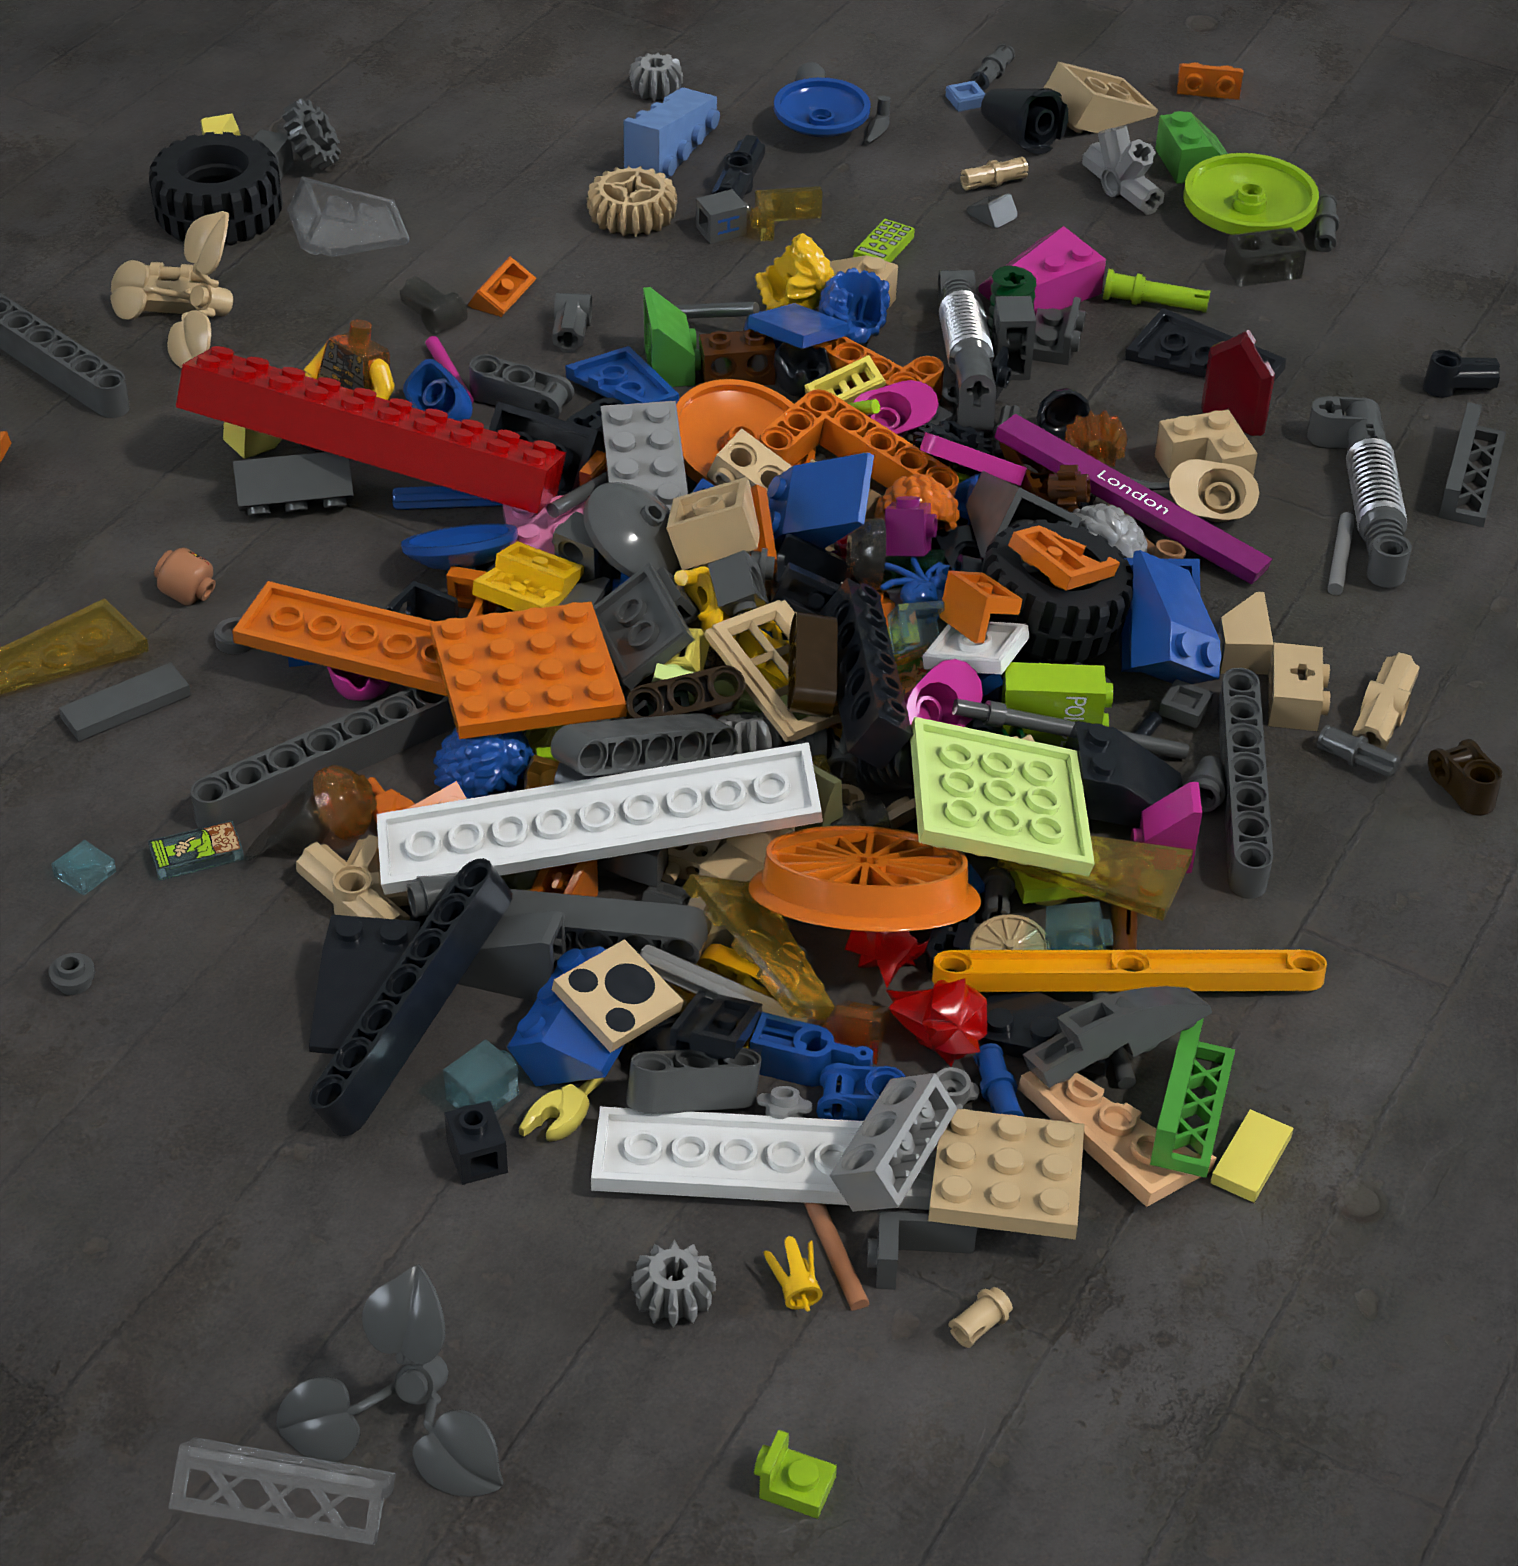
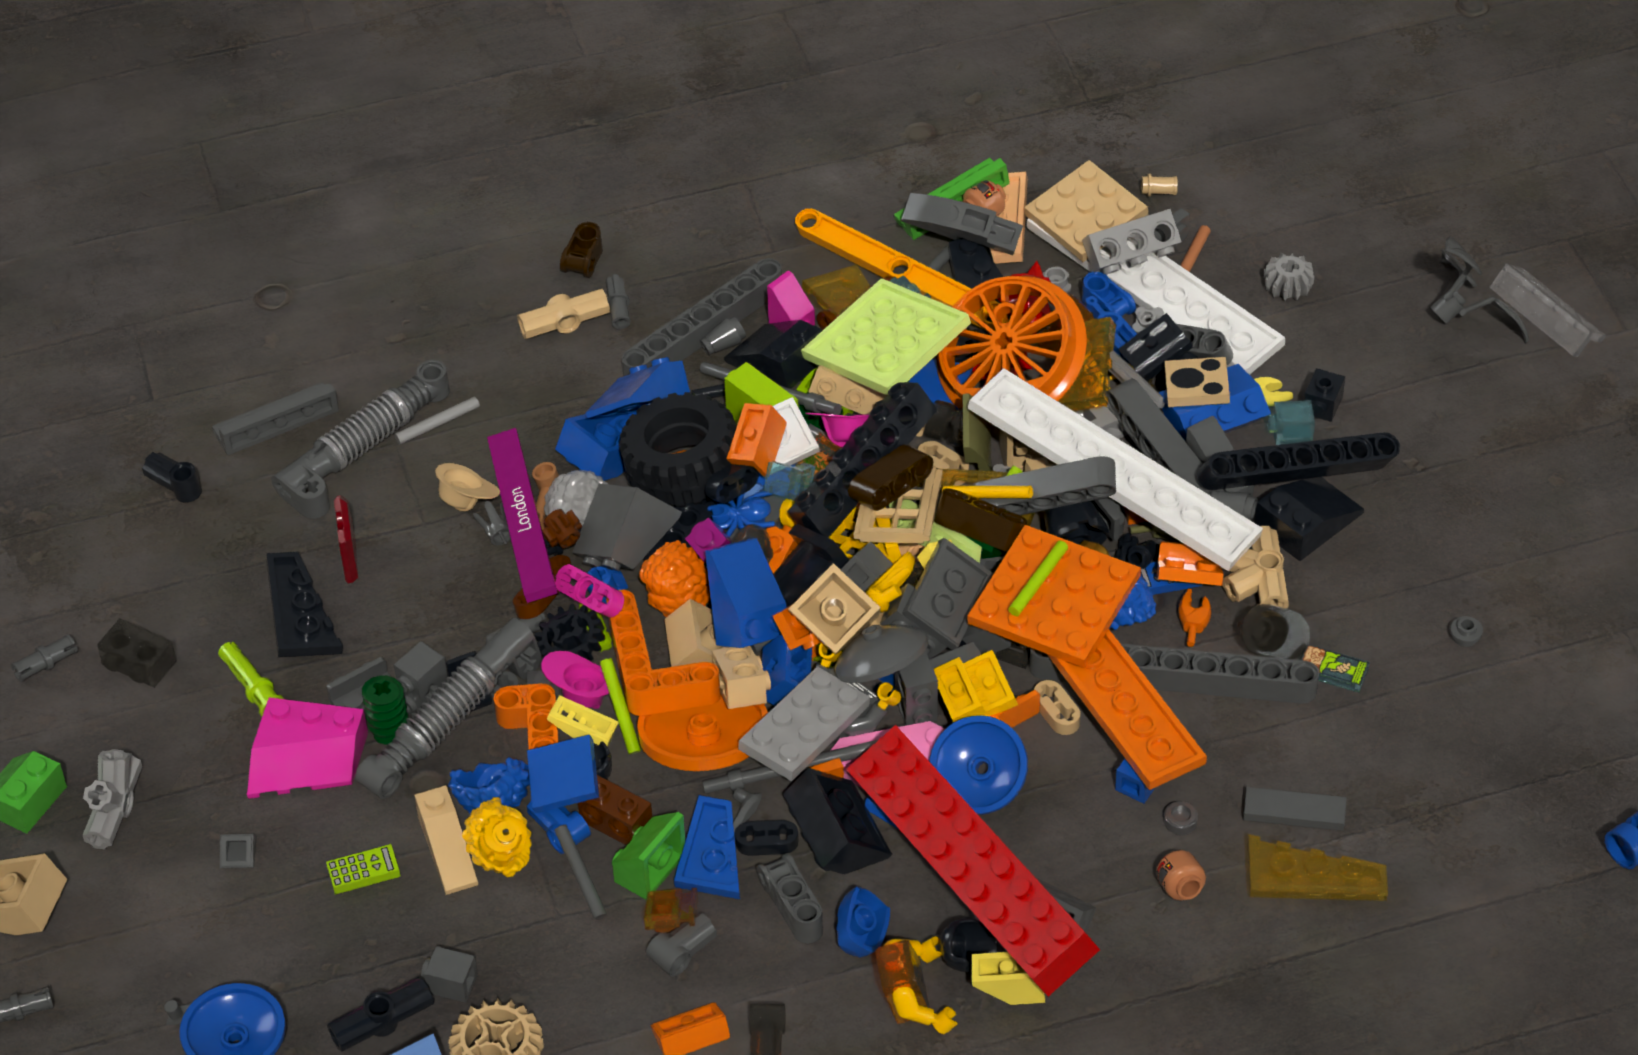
camera: 135 degrees left, 5 degrees up
clear light blue plate [52,840,116,895] -> none
clear orange piece [313,765,377,841] -> none
black bracket [387,581,459,621] -> none
dark pink bar [426,336,474,404] -> none
clear yellow bracket [750,186,823,241] -> none
lime bracket [754,1430,837,1519] -> none
yellow piece [763,1236,823,1312] -> none
medium blue tile [945,81,986,112] -> none
tan pin [960,157,1028,191] -> none
blue pin [973,1043,1024,1117] -> none
black cone [981,88,1068,155] -> none
orange wing [1008,525,1120,591] -> none
black hair [1036,388,1096,447] -> none
clear orange gear [1064,410,1128,467] -> none
tan brick [1155,410,1257,478] -> none
lime dish [1183,153,1319,238] -> none
light yellow tile [1210,1109,1293,1203] -> none
tan slope [1217,592,1274,674] -> none
tan brick [1268,642,1330,731] -> none
none -> clear orange plate [644,888,698,933]
none -> yellow piece [942,486,1033,498]
none -> nougat head [962,180,1006,216]
none -> lime bar [1008,540,1069,616]

